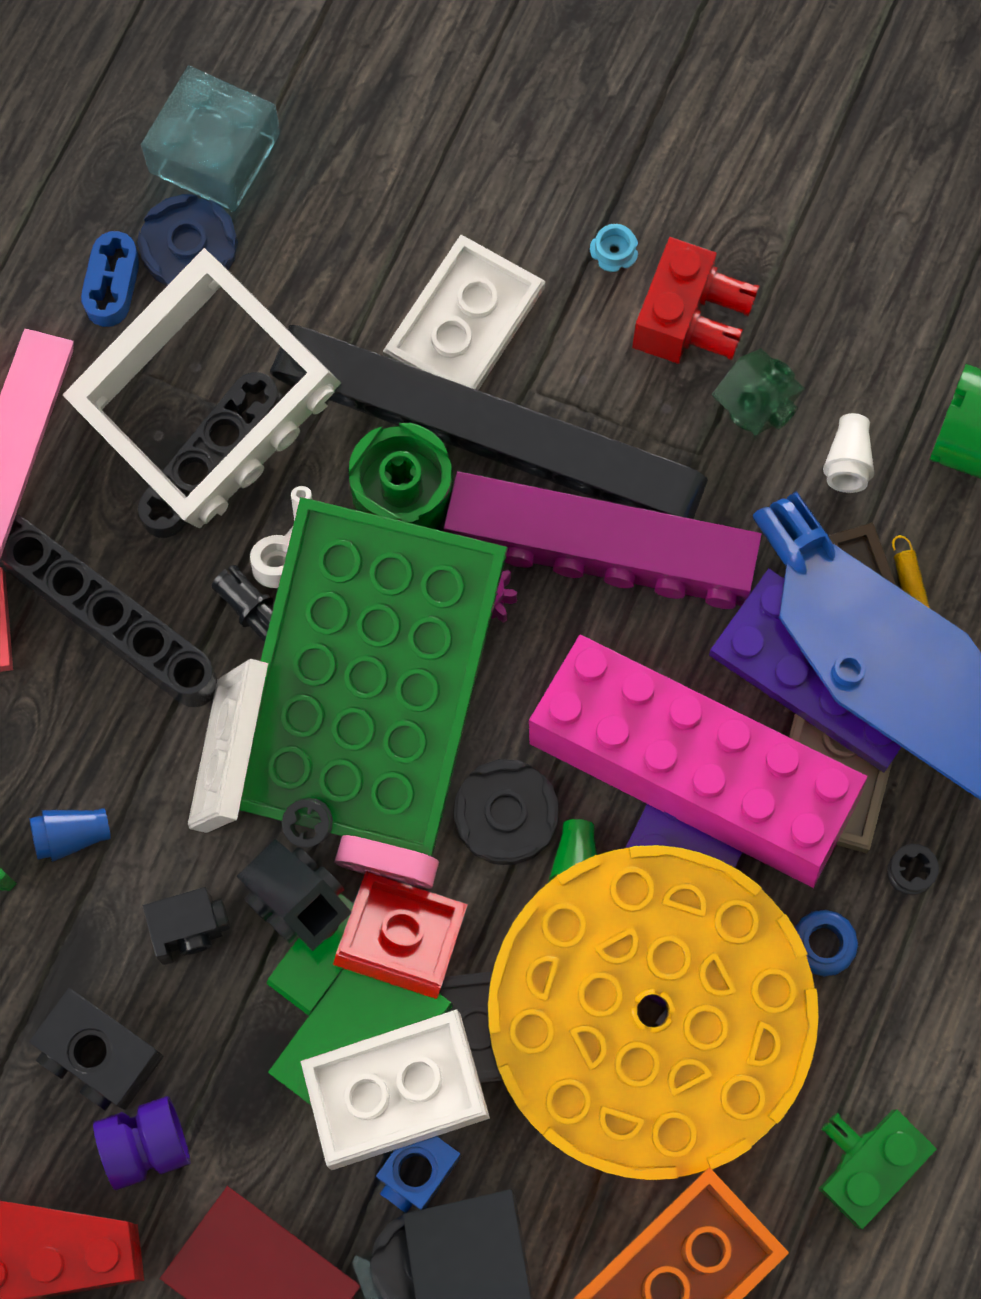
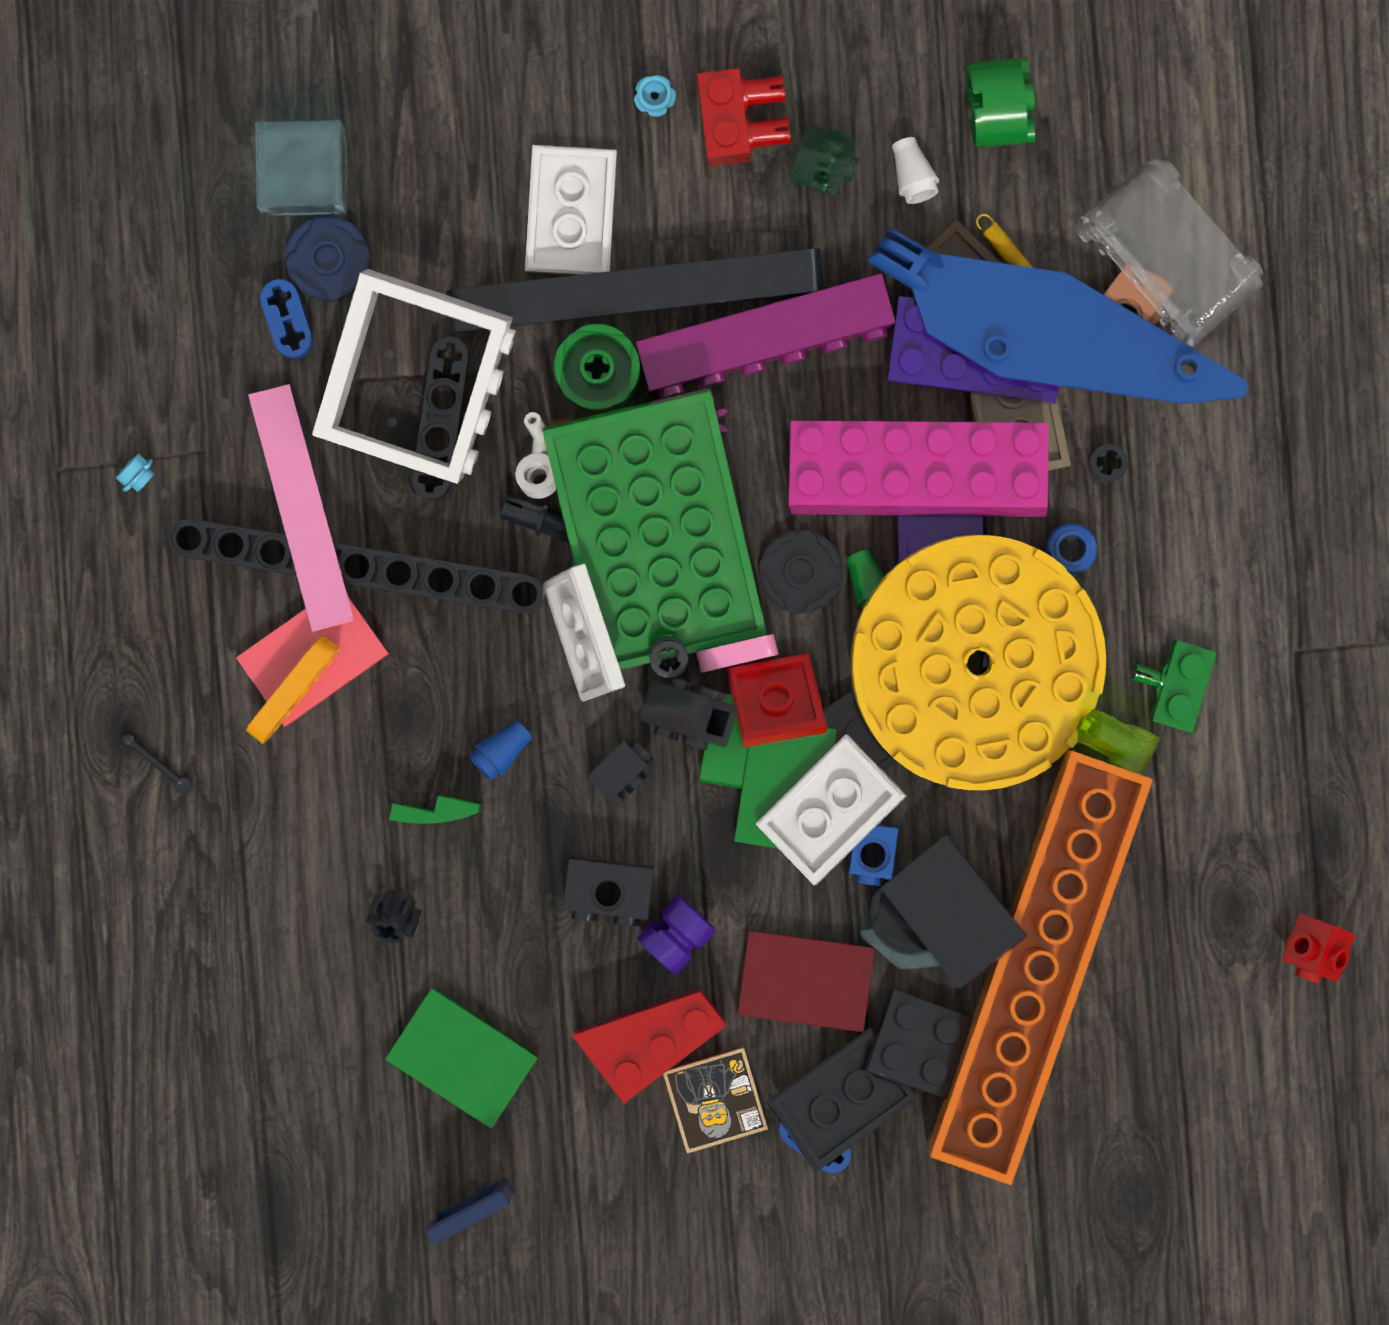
camera: 30 degrees left, 15 degrees up
none -> clear neon green piece [1076,709,1160,776]

